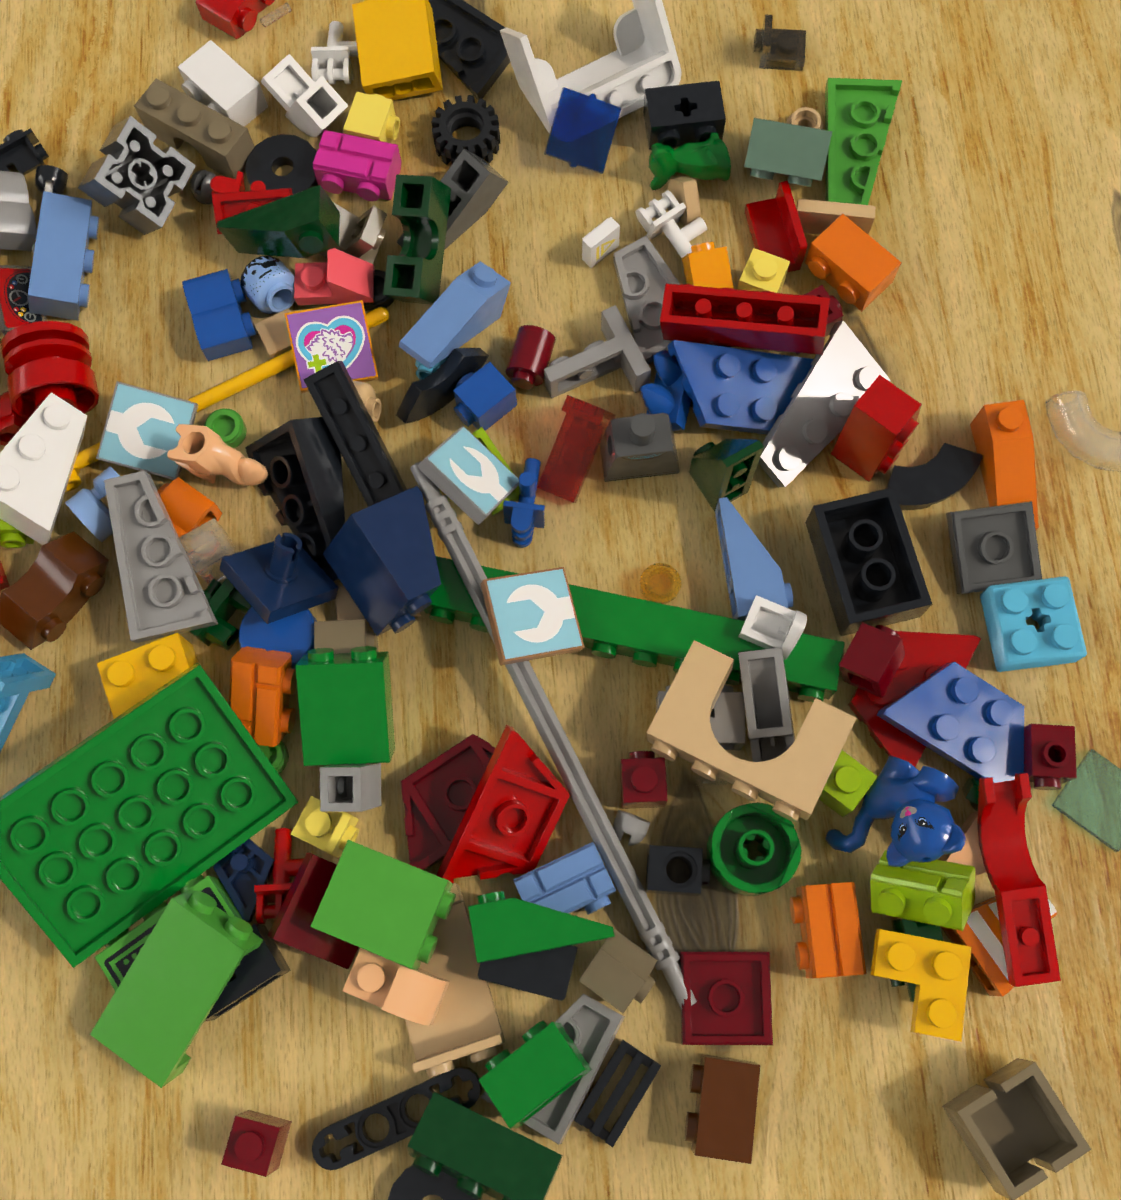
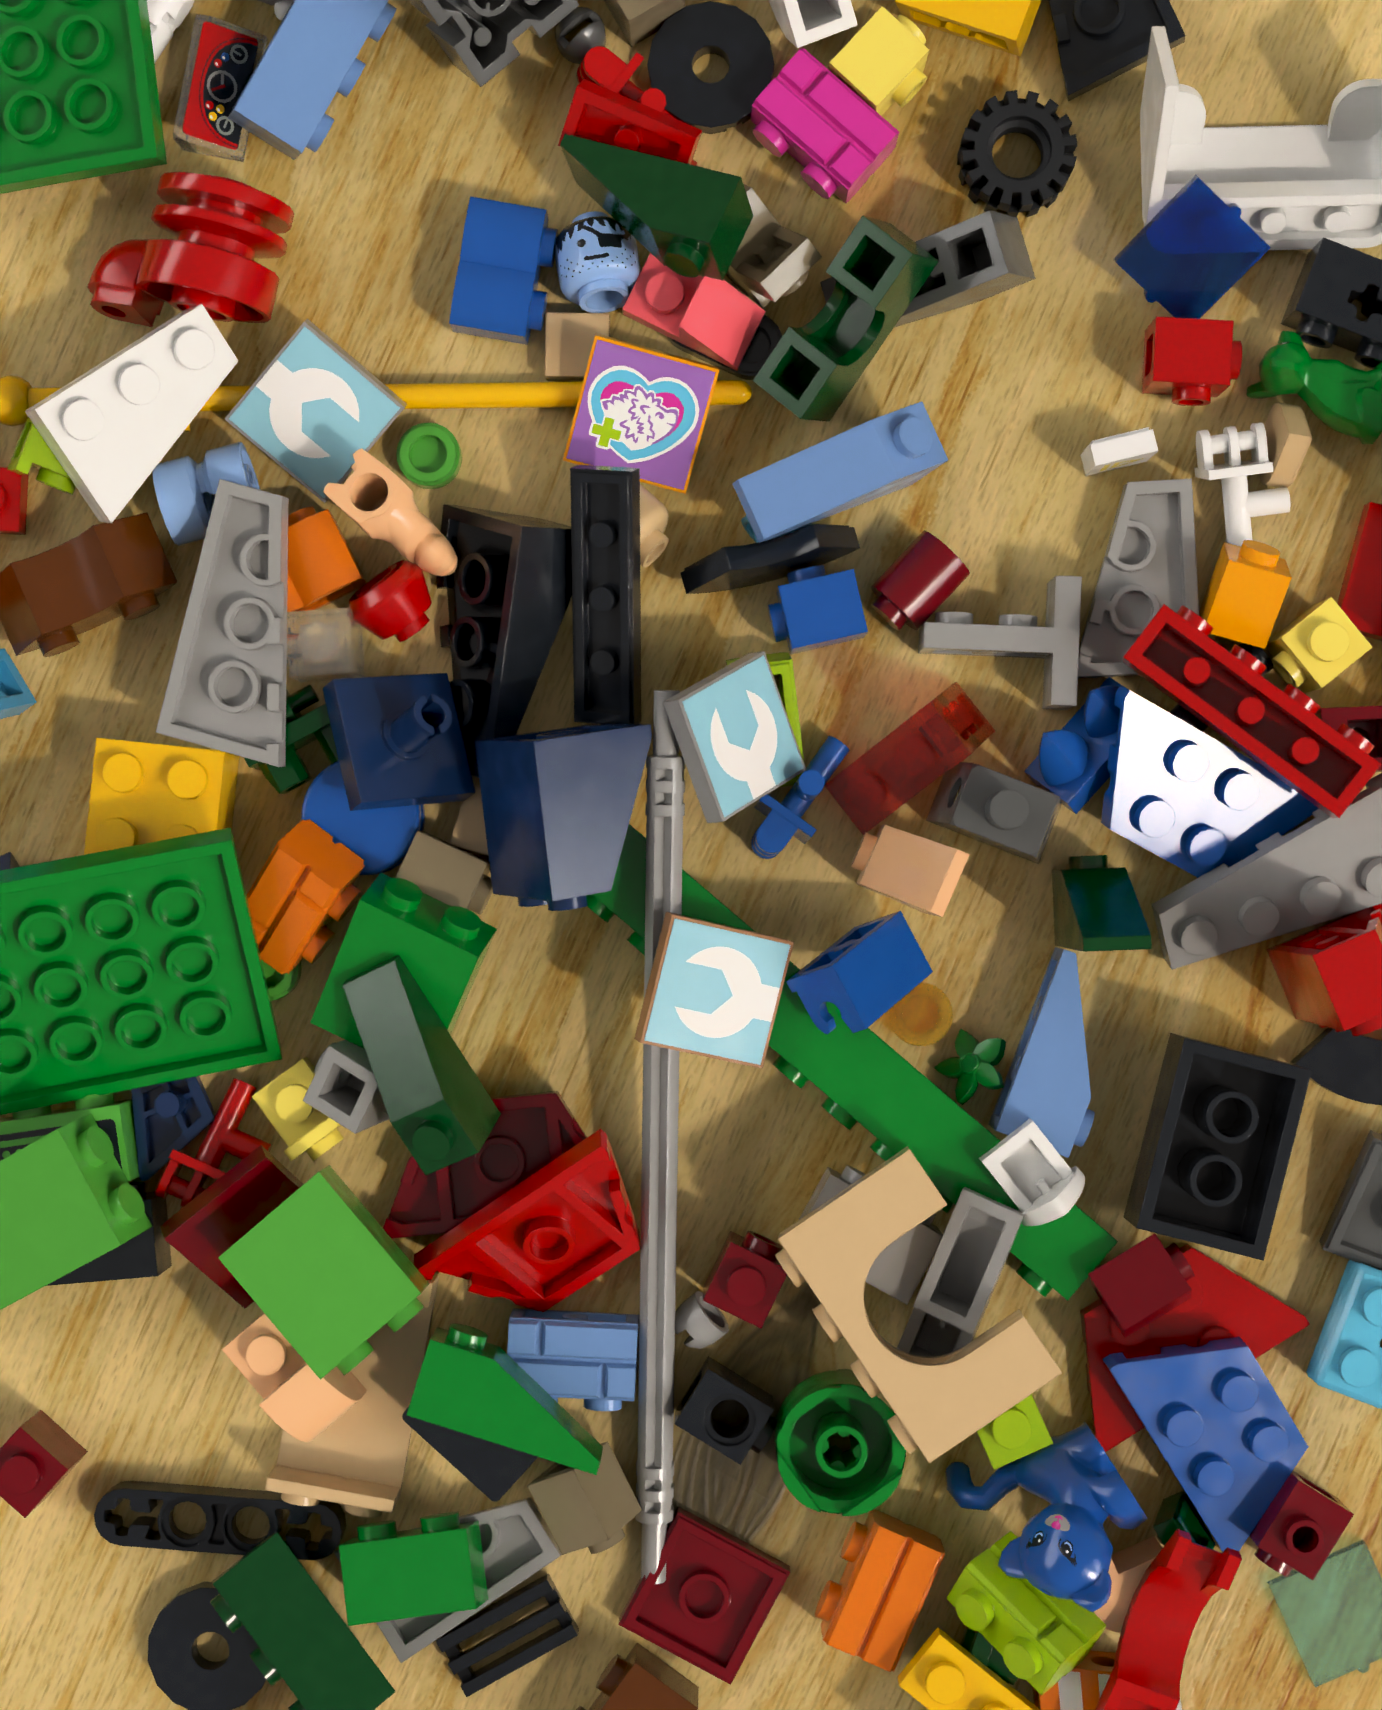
camera: 25 degrees right, 15 degrees up
none -> dark green slope [343,955,501,1176]
none -> red cone [349,560,432,642]
none -> blue hinge [786,911,933,1034]
none -> light nougat slope [851,825,970,917]
none -> green plant [934,1029,1006,1105]
none -> red brick [1142,316,1242,406]

